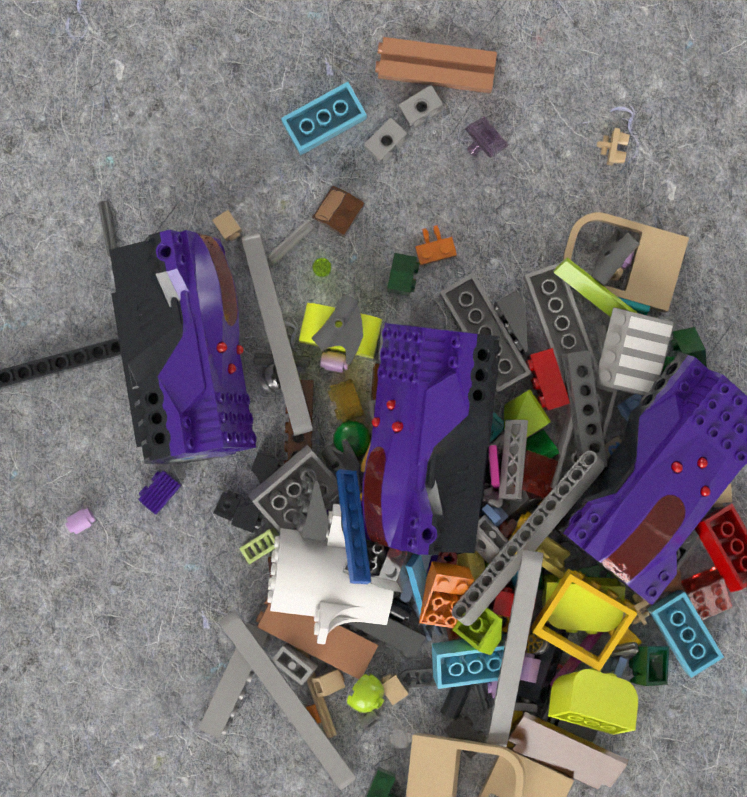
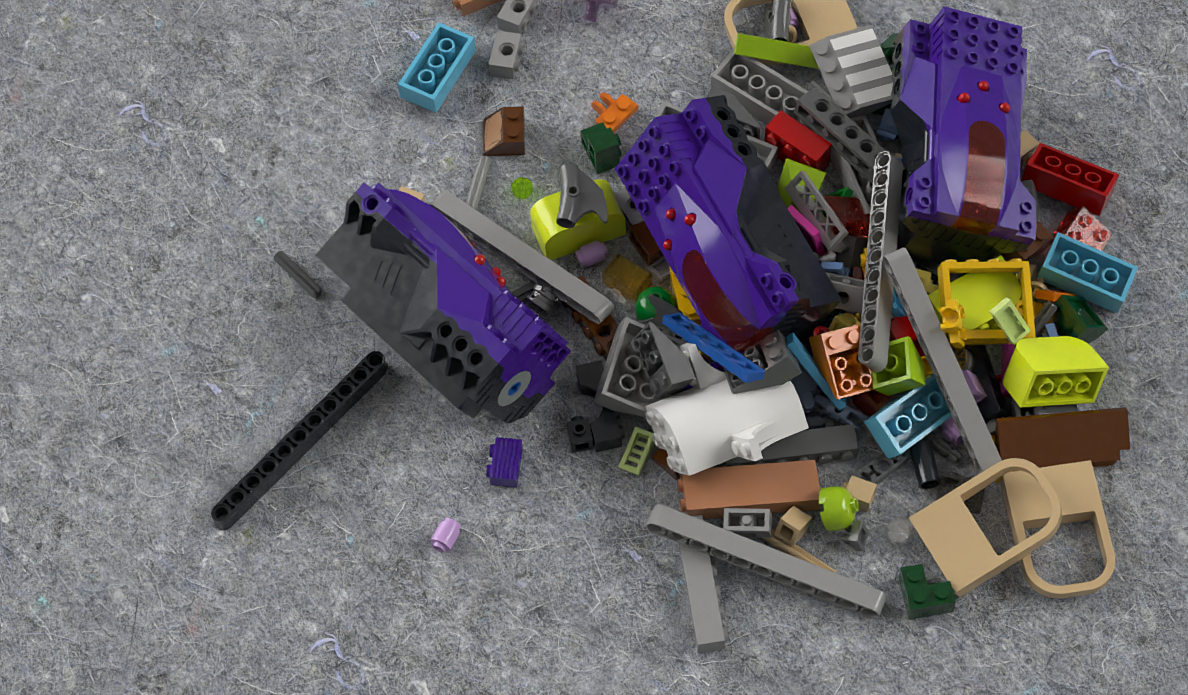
camera: 30 degrees left, 25 degrees down
none -> yellow plate [939,299,967,349]
none -> yellowish green tile [989,297,1031,345]
none -> orange plate [1034,289,1076,304]

